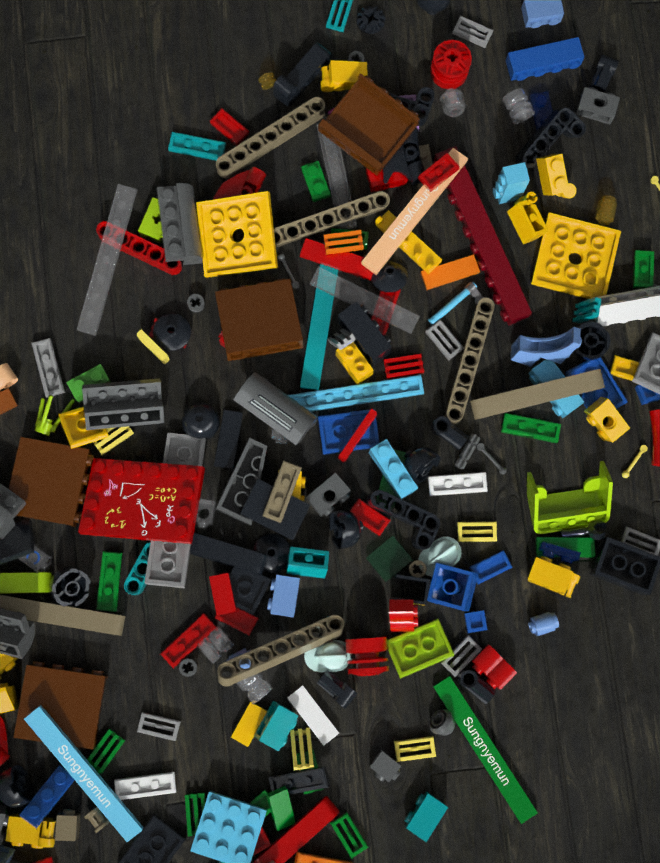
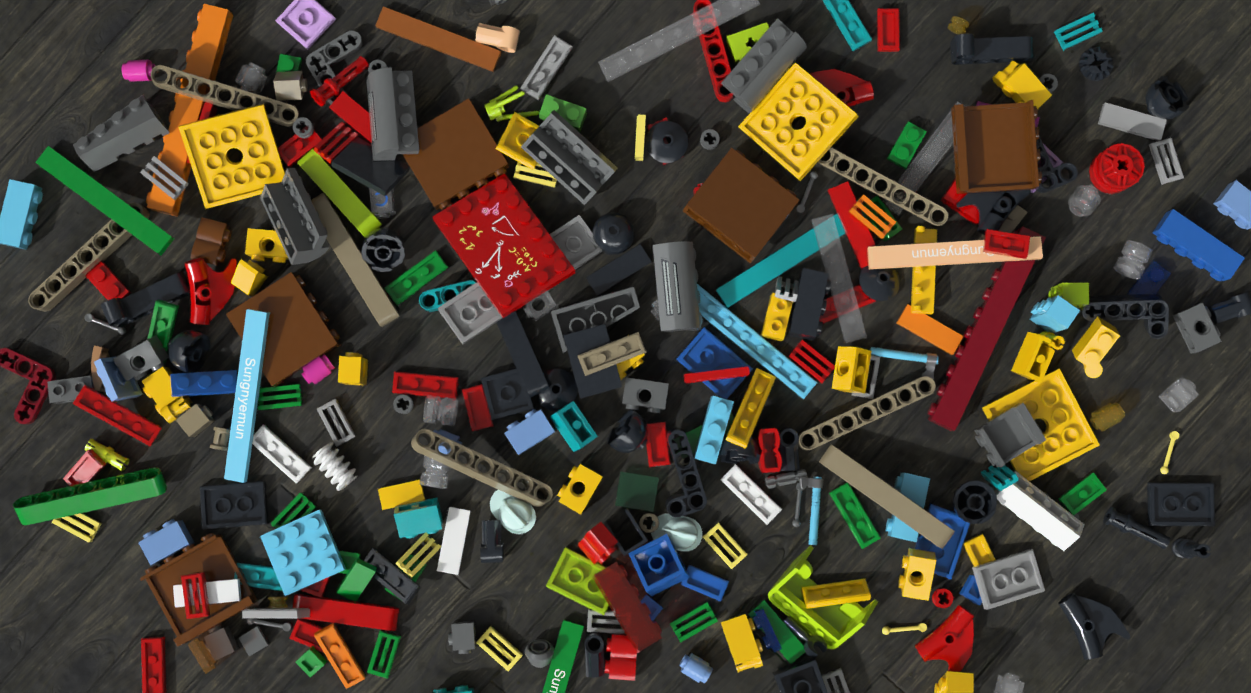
camera: 55 degrees right, 5 degrees up
red tile [209,573,236,616] -> none
dark tan beam [216,97,325,178] -> none
red wheel [345,637,389,676] -> none
medium blue arch [511,327,582,367] -> none
none -> dark pink brick [302,354,335,385]
none -> white piece [312,442,357,491]
none -> yellow brick [338,353,368,385]
none -> yellow brick [557,464,603,514]
none -> clear red brick [593,562,662,653]
none -> green tile [670,602,718,643]
none -> yellow tile [725,368,776,449]
none -> red brick [756,428,782,473]
none -> medium azure piece [800,476,823,545]
none -> yellow tile [802,579,871,609]
none -> yellow brick [832,346,872,393]
none -> red bush [932,588,953,608]
none -> dark grey panel [974,403,1046,467]
none -> lime brick [1048,283,1089,309]
none -> light grey tile [1098,102,1166,141]
none -> clear brick [1159,378,1199,412]

